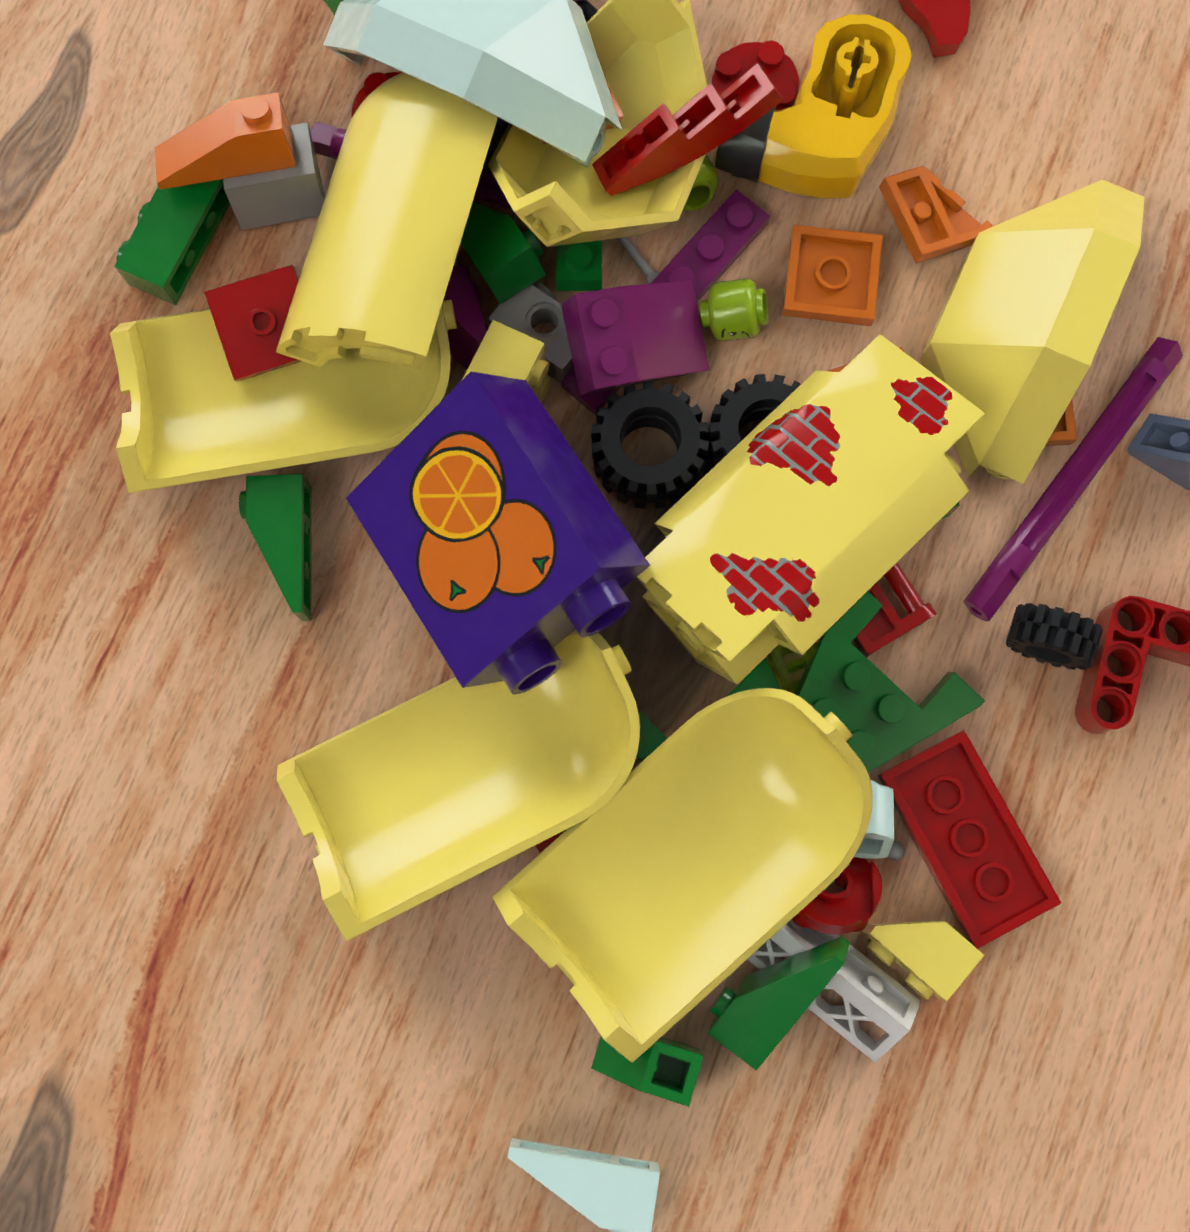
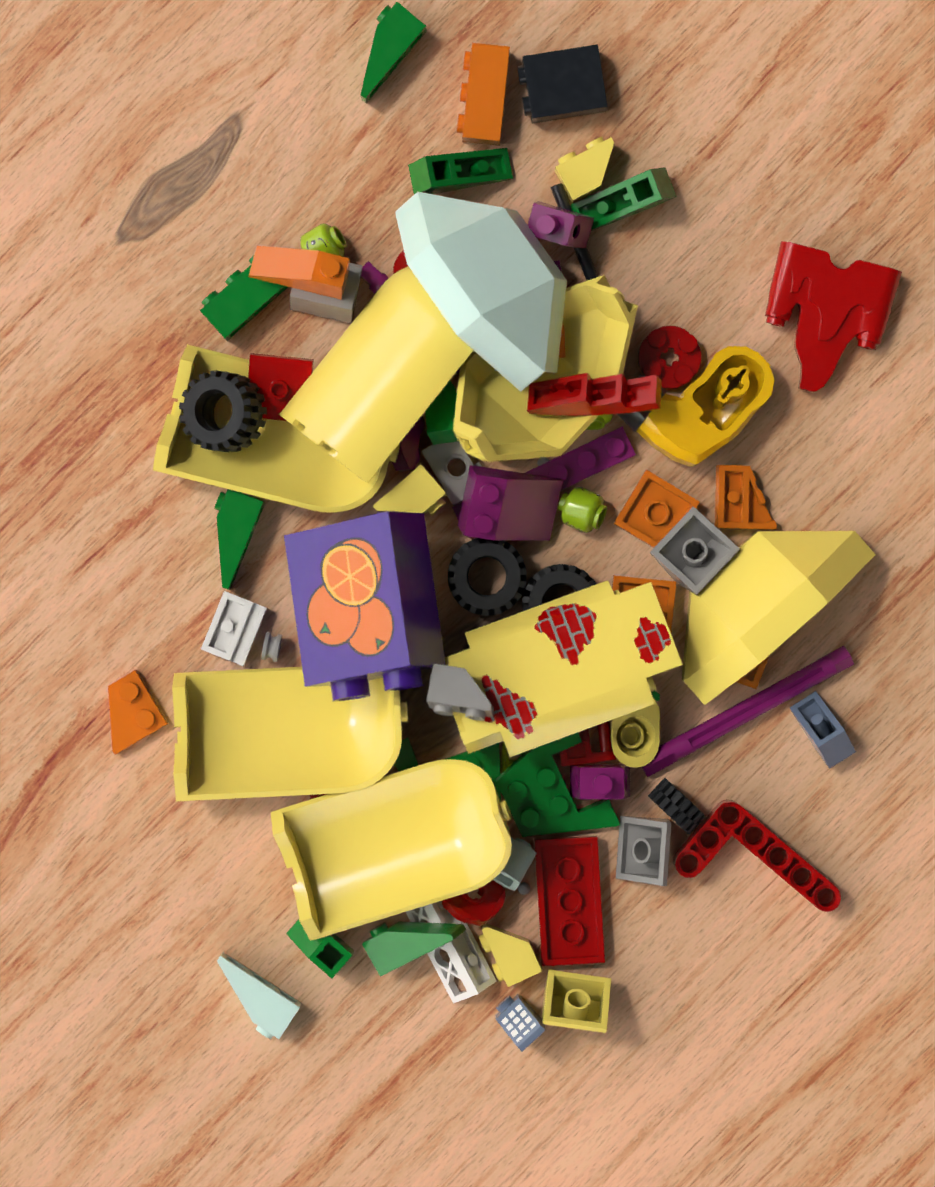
camera: 20 degrees right, 10 degrees up
none -> orange wing [108,670,168,755]
none -> black tyre [179,371,267,452]
none -> white plate [201,591,267,666]
none -> light grey bush [261,632,282,662]
none -> light grey slope [427,664,494,721]
none -> sand blue slope [495,994,545,1052]
none -> light yellow slope [542,970,611,1033]
none -> magenta torso [570,764,630,799]
none -> light yellow piece [610,700,660,768]
none -> light grey slope [616,816,671,886]
none -> light grey slope [650,507,740,596]

